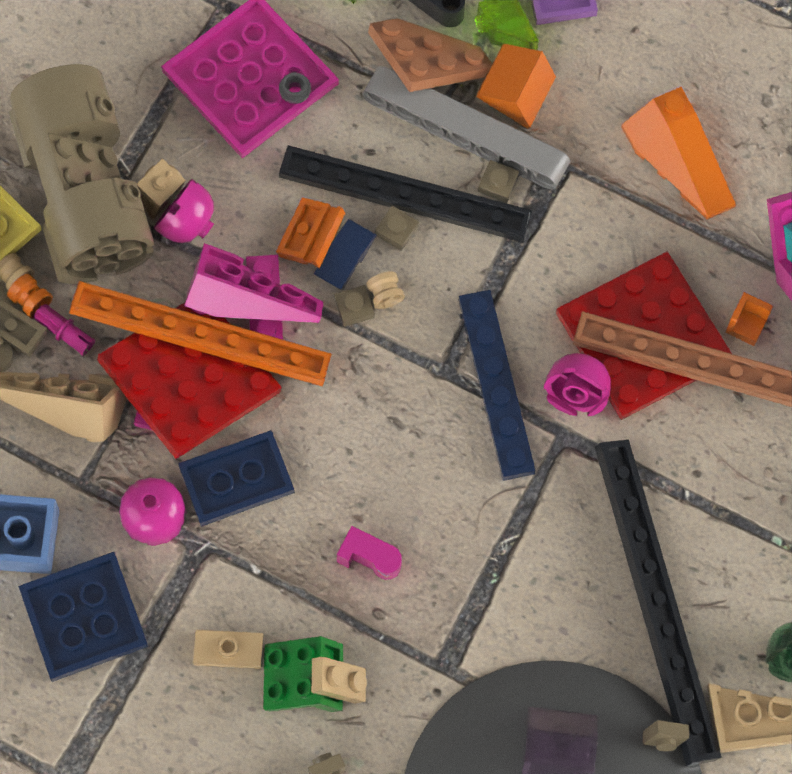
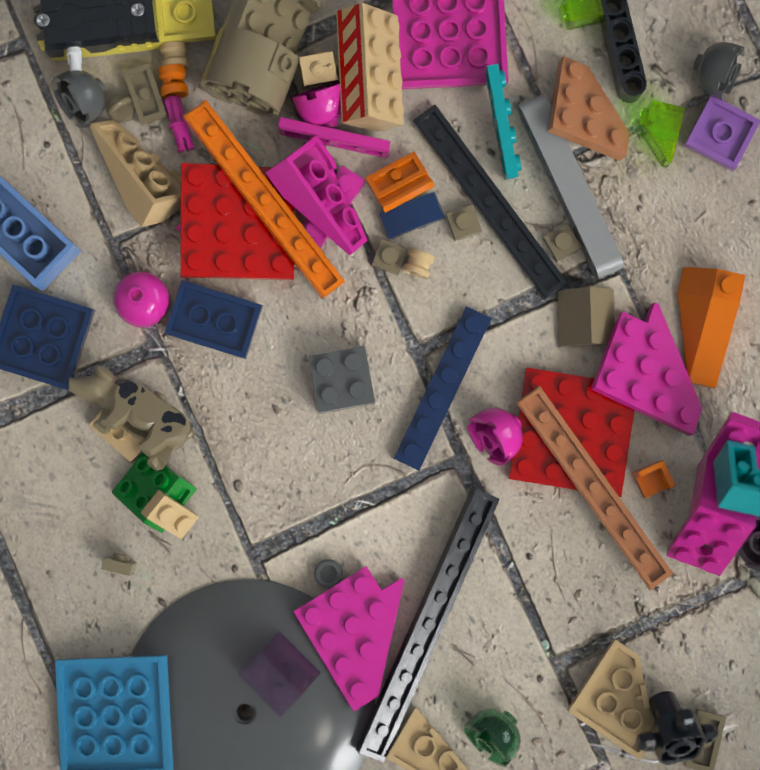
camera: 40 degrees right, 15 degrees up
dark grey plate [279,72,311,104] -> none
dark pink leg [337,526,402,580] -> none
orange slope [476,44,556,129] -> none
dark tan plate [643,720,689,751] -> none
none -> dark tan animal [68,365,194,471]
none -> dark pink tile [278,117,391,158]
none -> dark pink wing [293,566,404,712]
none -> dark grey brick [309,346,375,414]
none -> dark grey tile [314,559,343,588]
none -> tan brick [336,3,404,132]
none -> teal plate [484,64,522,180]
none -> dark tan slope [557,286,615,347]
none -> dark pink wing [591,302,702,436]

